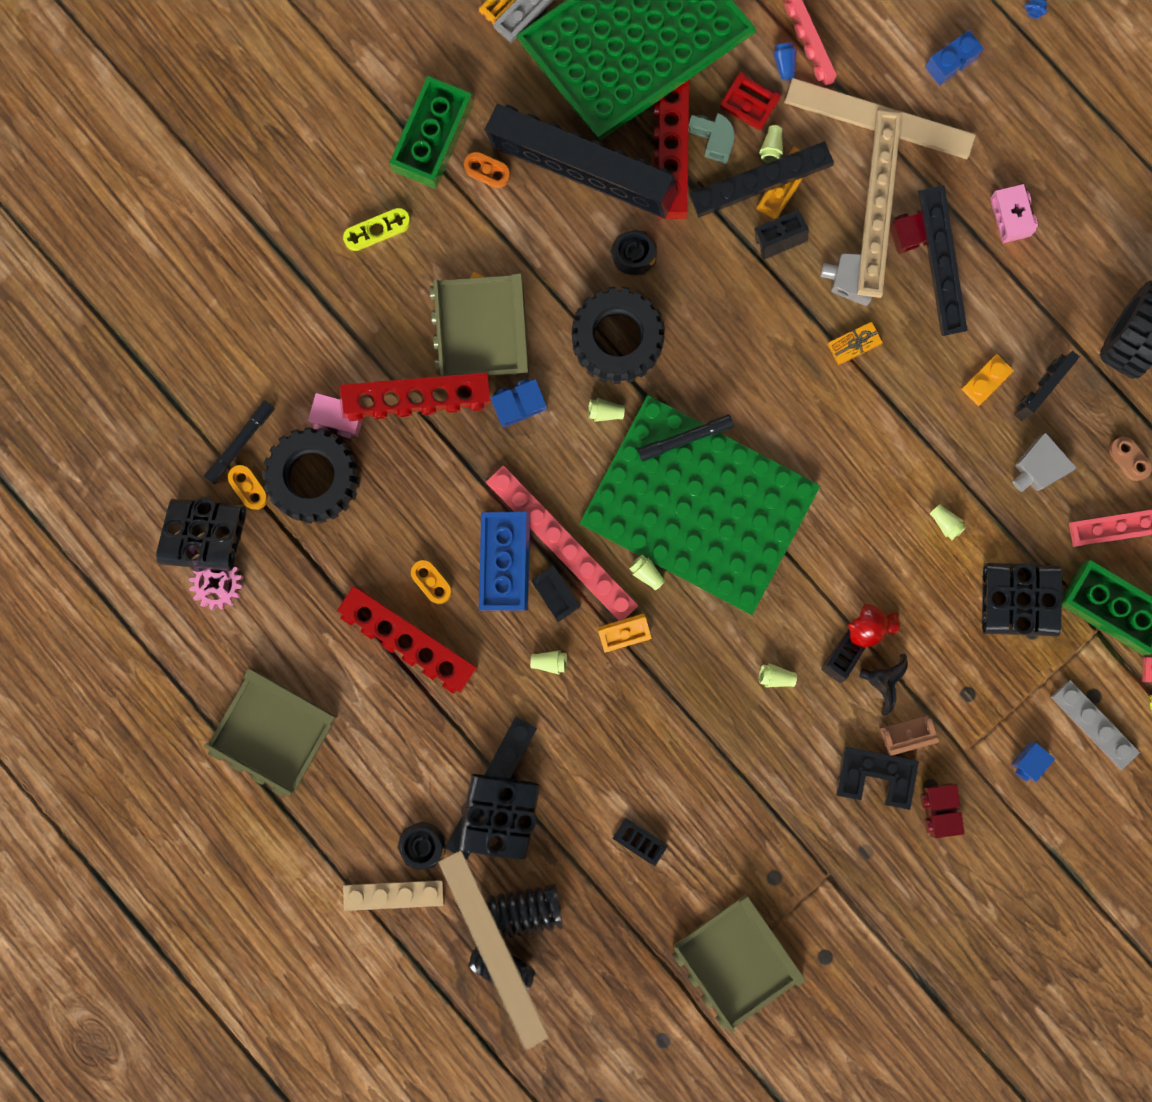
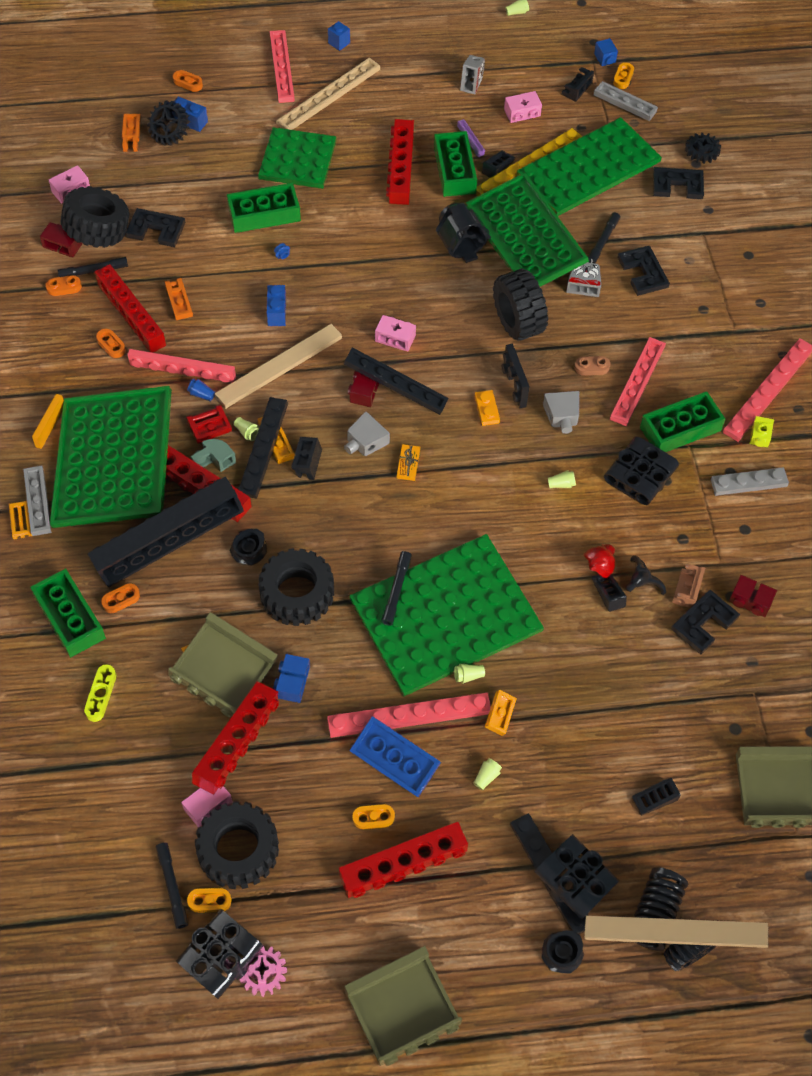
camera: 60 degrees left, 25 degrees down
tan plate [343,880,444,911] -> none
black hinge [531,566,580,622] -> none
yellowish green cone [588,398,625,422] -> none
yellowish green cone [759,663,797,687] -> none
tan tile [857,110,902,298] -> none
blue brick [1011,742,1055,782] -> none

